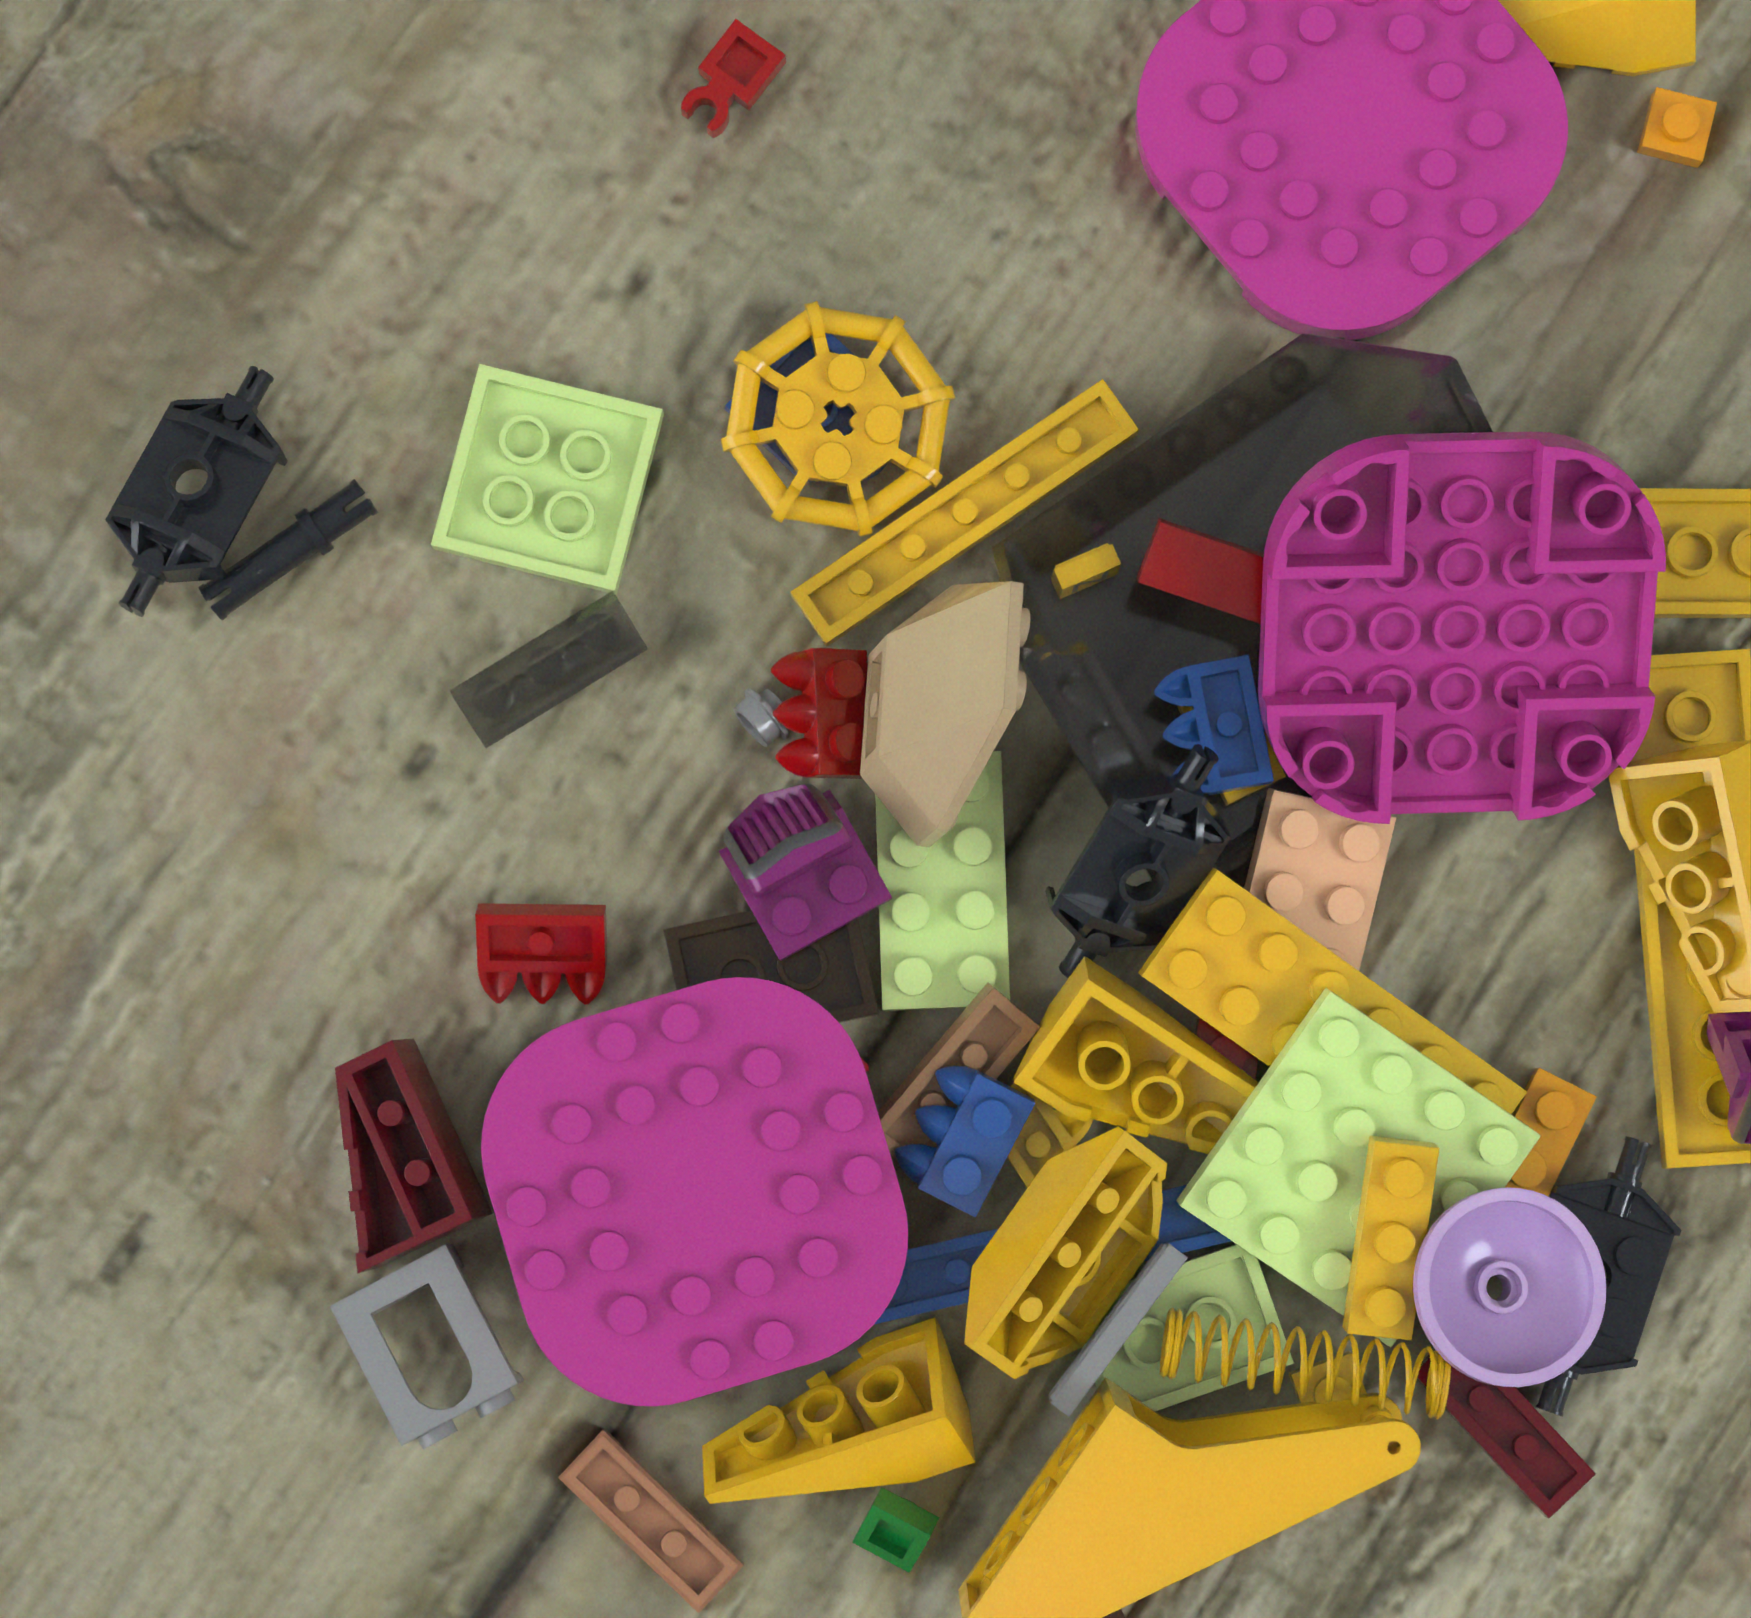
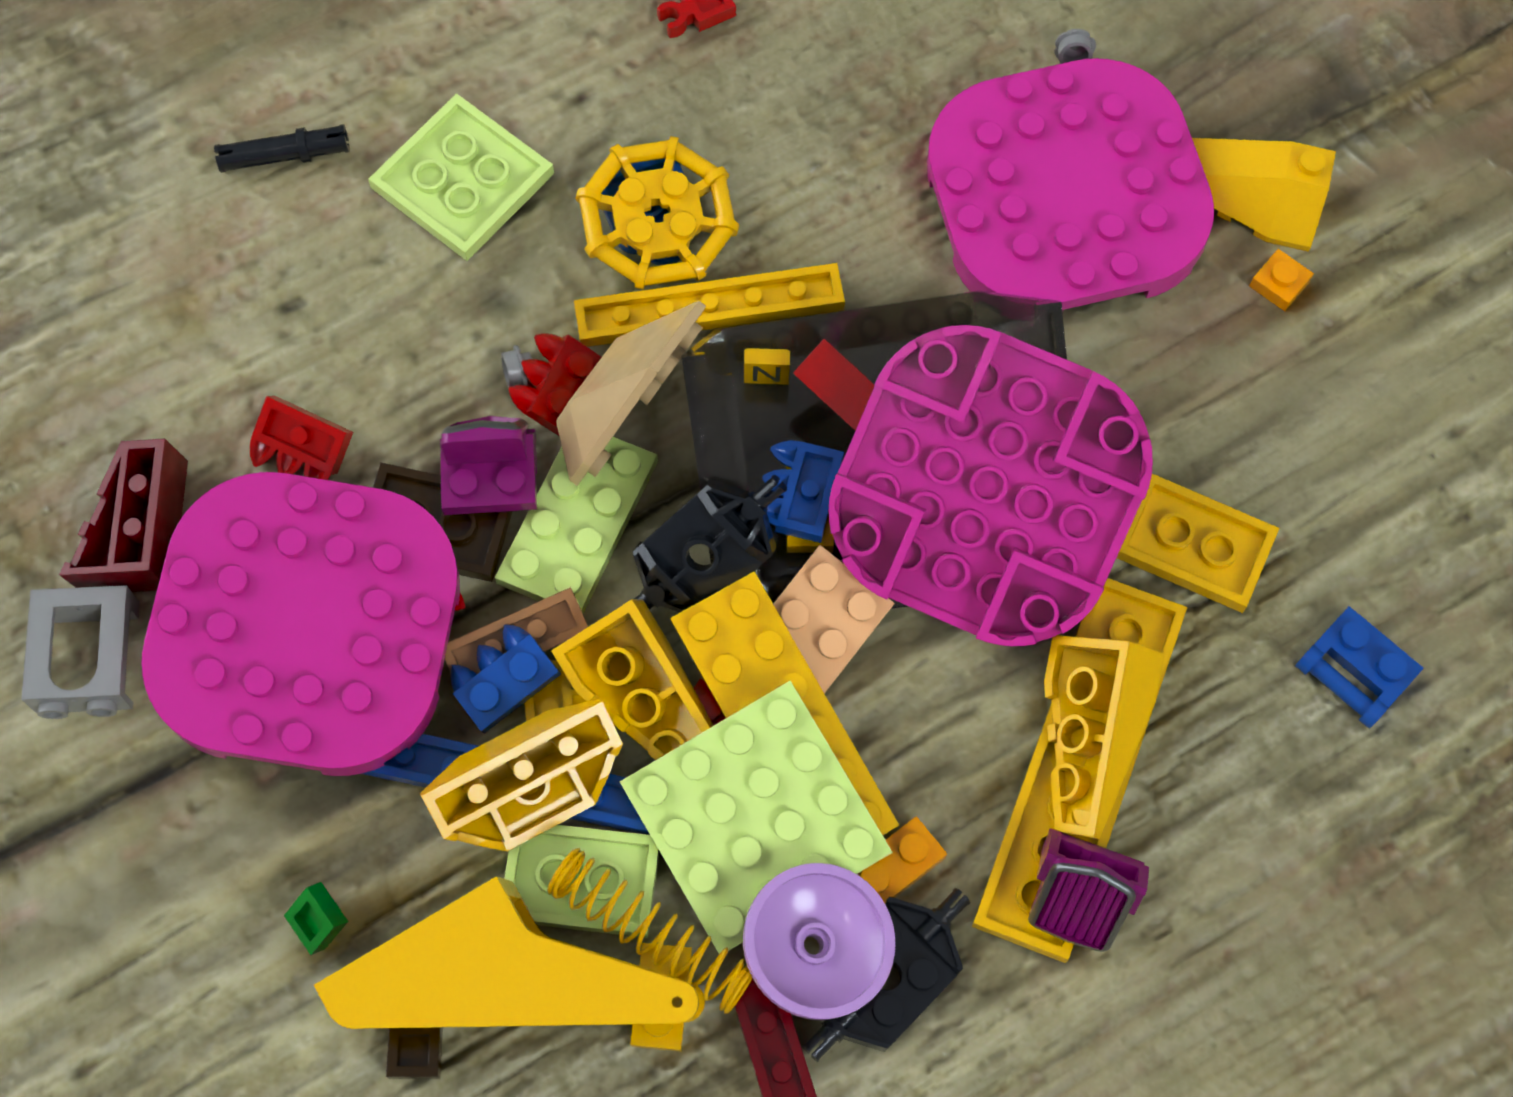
camera: 20 degrees right, 15 degrees down
black plate [105,366,288,617] -> none
clear smoke plate [450,591,648,748] -> none
nougat tile [558,1429,745,1613] -> none
yellow wedge [702,1317,976,1504] -> none
light grey tile [1048,1243,1188,1417] -> none
yellow plate [1342,1136,1440,1341] -> none

